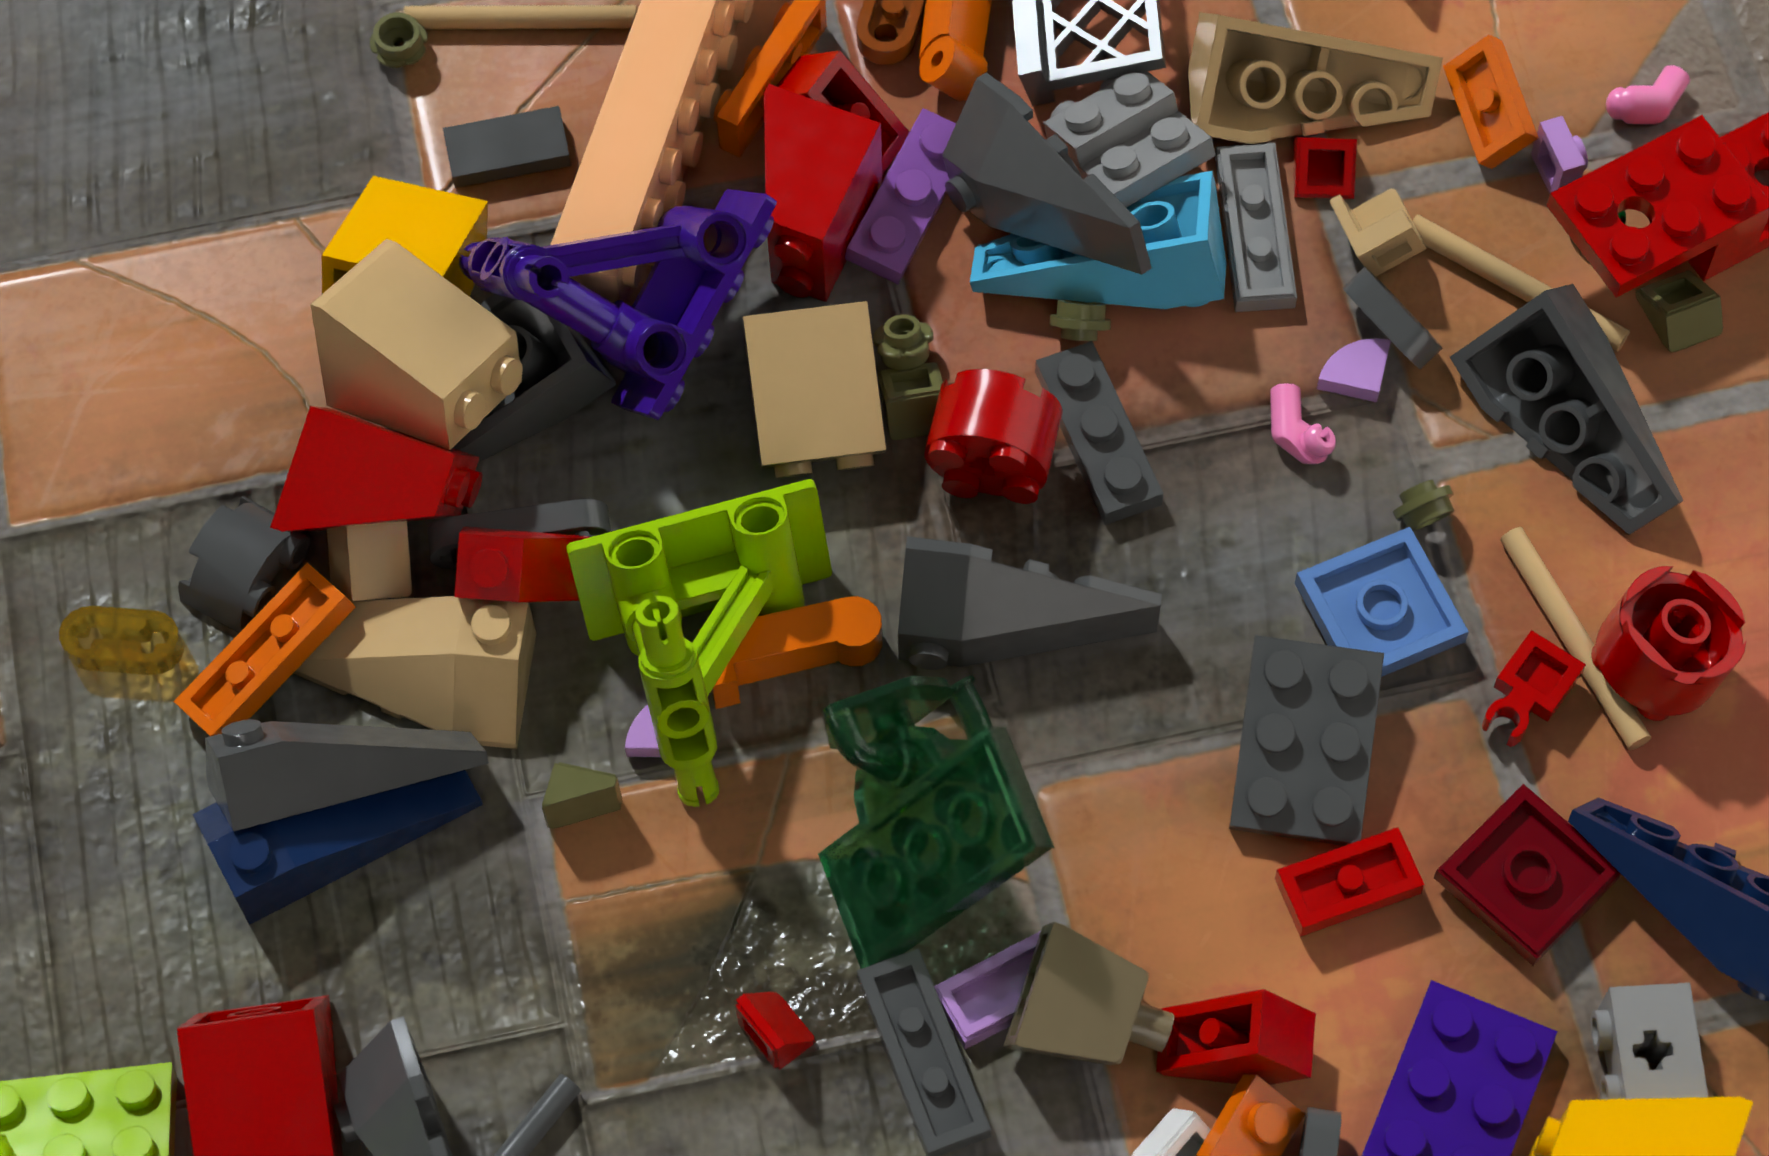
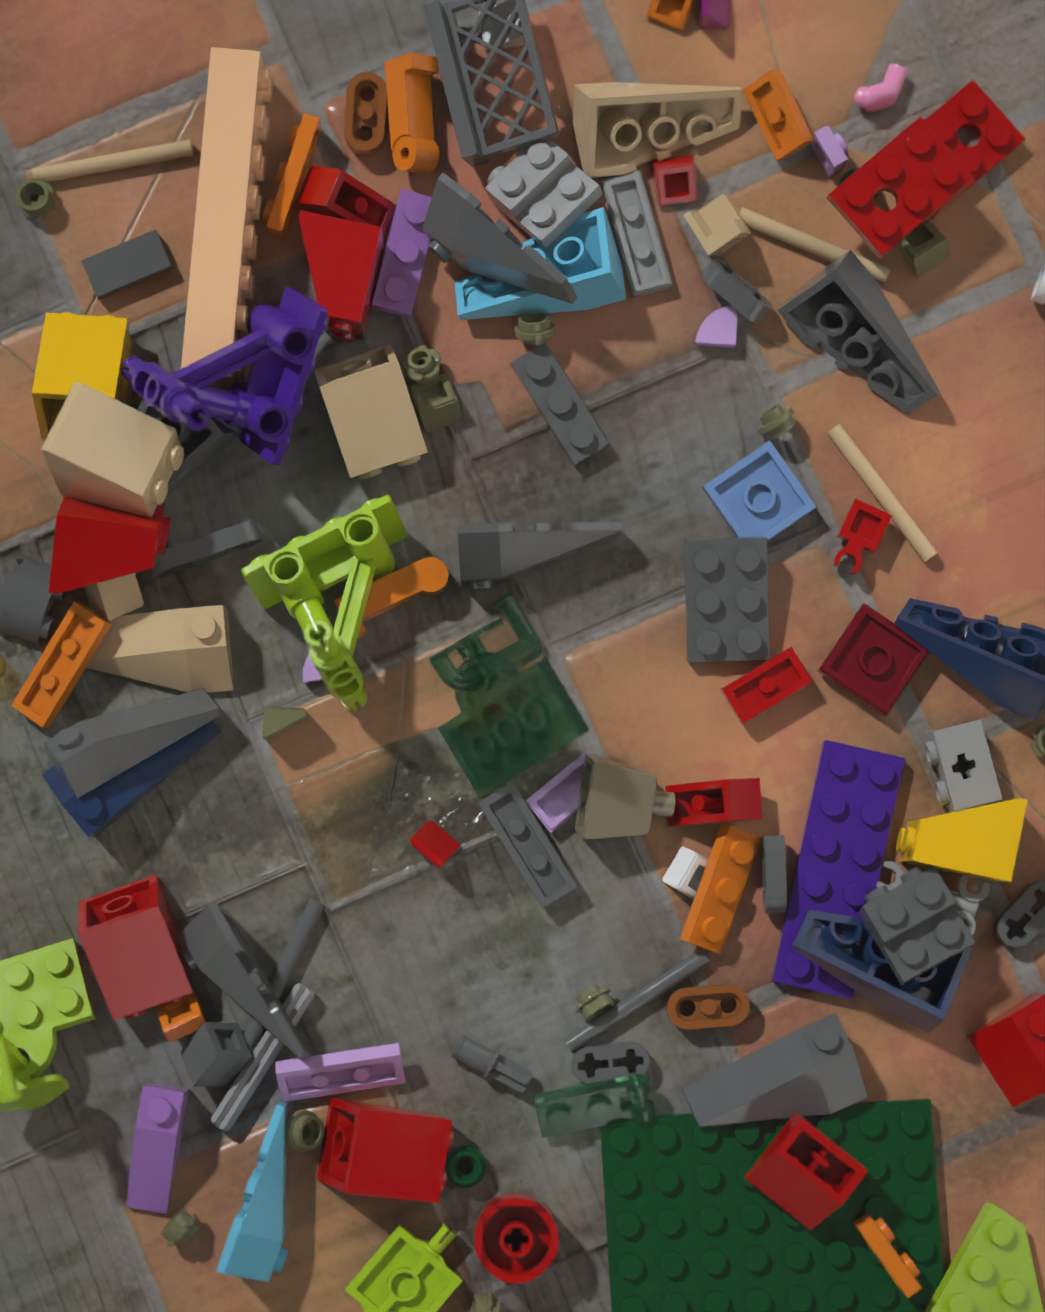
camera: 20 degrees left, 20 degrees up
red slope [454,526,590,602] -> none
red brick [924,369,1063,504] -> none
bright pink arm [1270,383,1336,465] -> none
red brick [1591,566,1746,721] -> none

